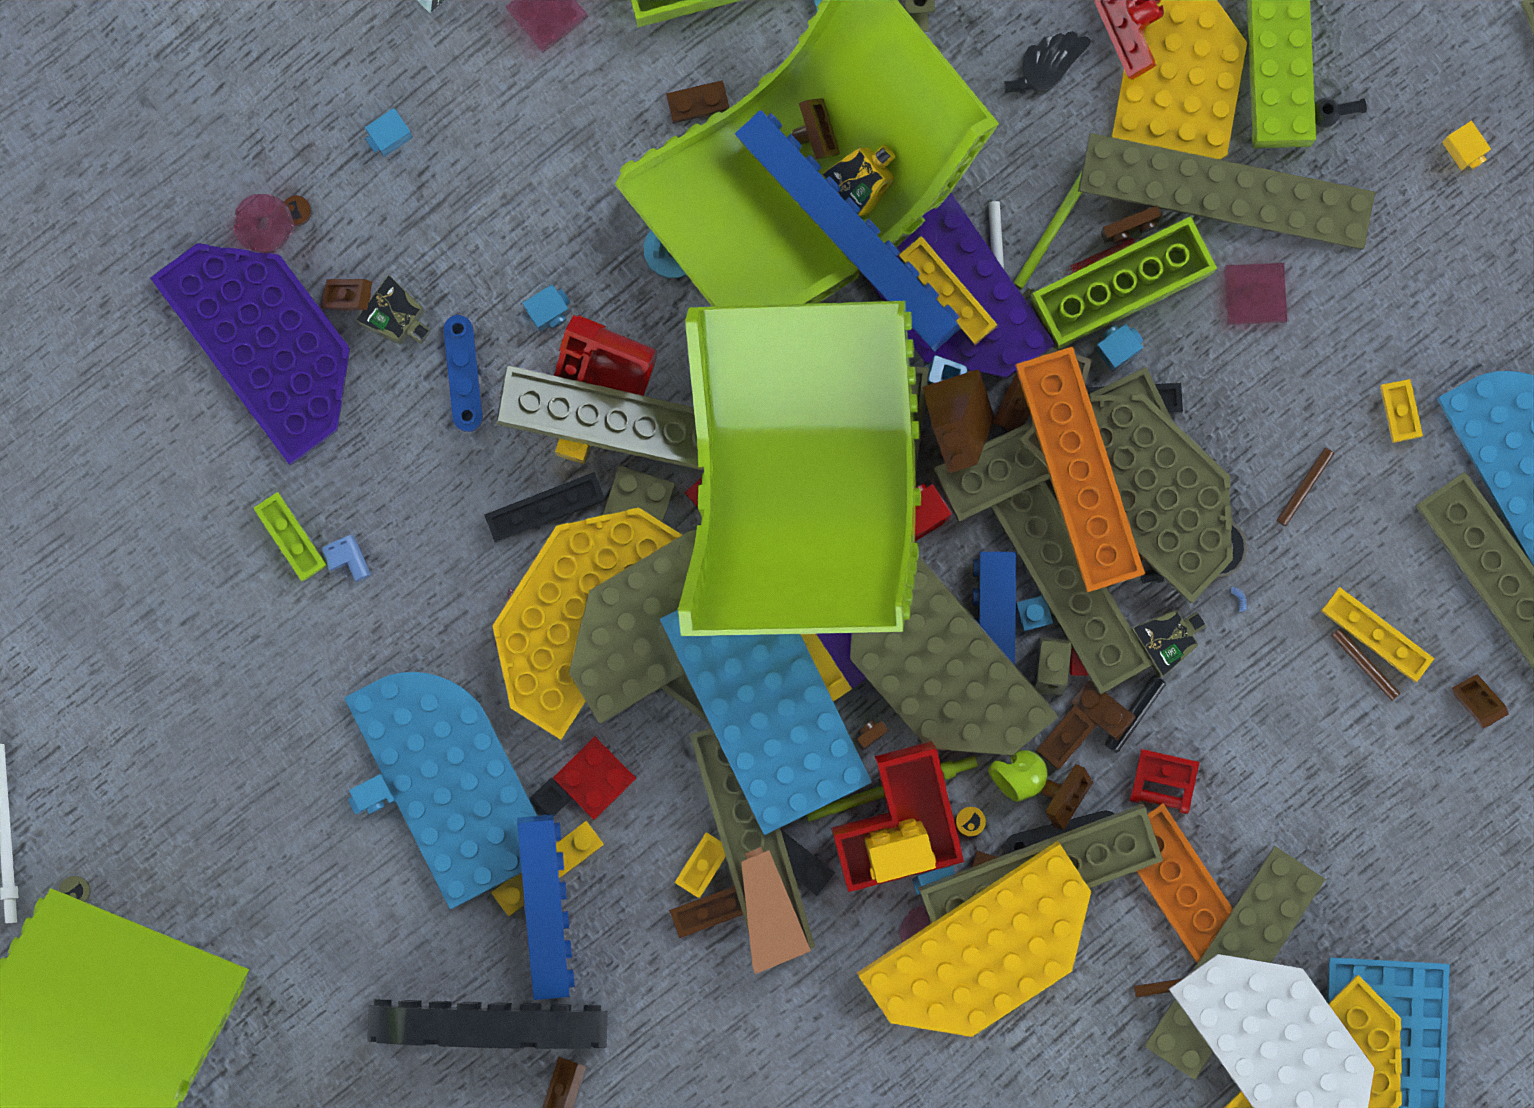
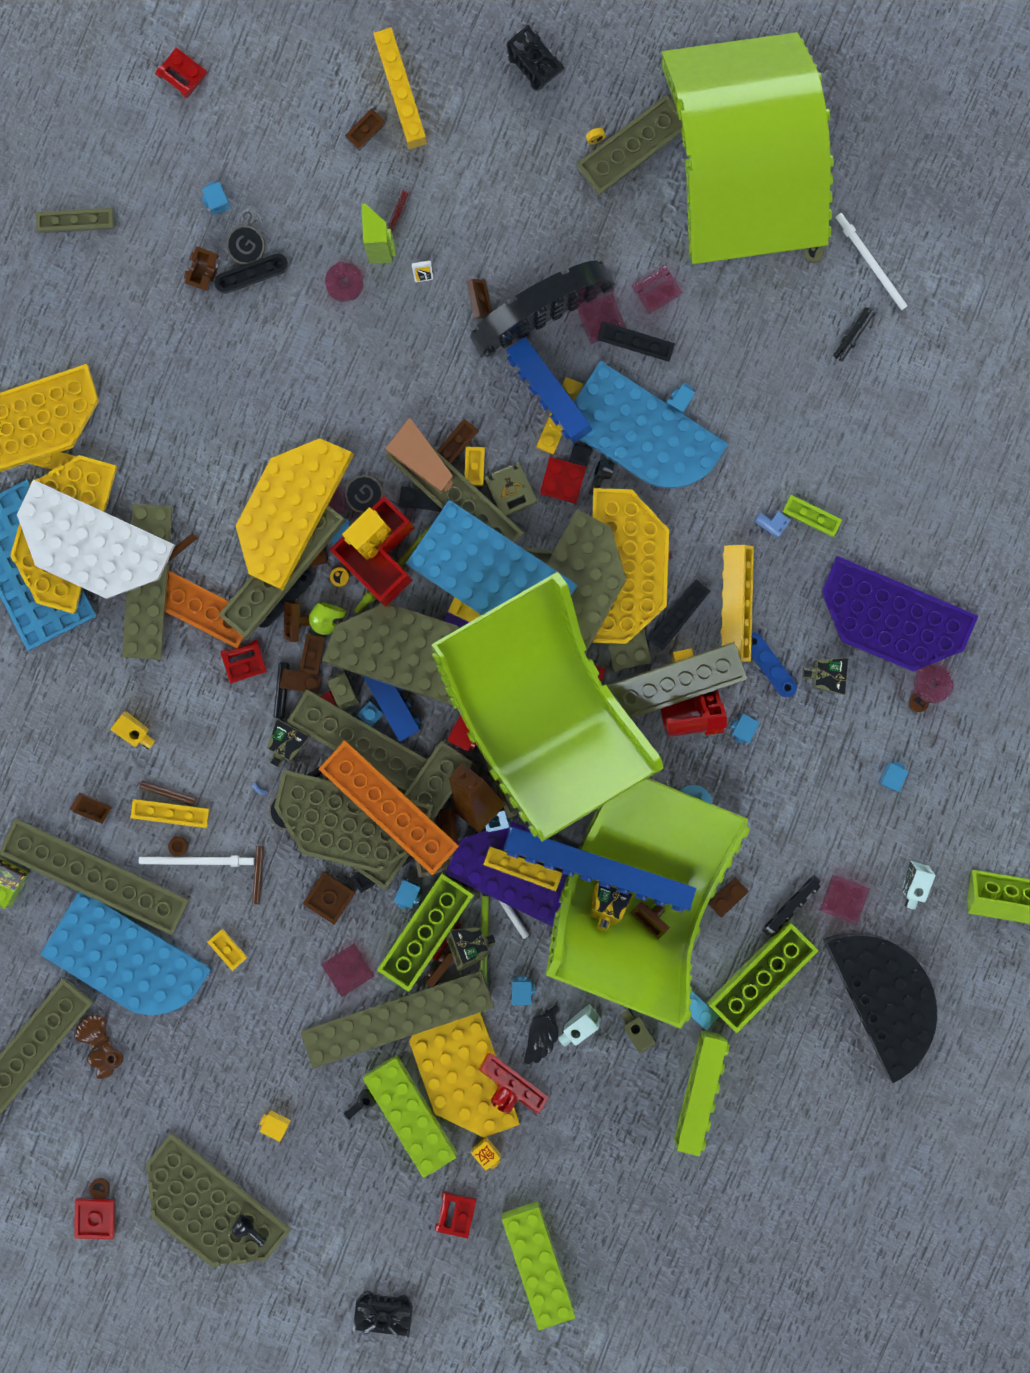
camera: 155 degrees right, 5 degrees up
reddish brown plate [321,279,372,311] -> none
reddish brown plate [855,720,888,751] -> none
none -> yellow torso [110,711,155,750]
none -> white bar [139,855,255,867]
none -> reddish brown tile [168,836,189,856]
none -> reddish brown plate [303,871,356,925]
none -> black tile [345,475,383,513]
none -> torso [446,928,495,971]
none -> olive container [484,461,538,517]
none -> dark azure brick [512,976,535,1005]
none -> light aqua torso [558,1004,602,1046]
none -> clear pink plate [577,294,626,344]
none -> black bar [588,460,614,495]
none -> black plate [596,321,675,362]
none -> clear pink plate [632,265,682,314]
none -> yellow brick [720,545,754,662]
none -> black plate [762,875,821,936]
none -> black pin [833,307,875,362]

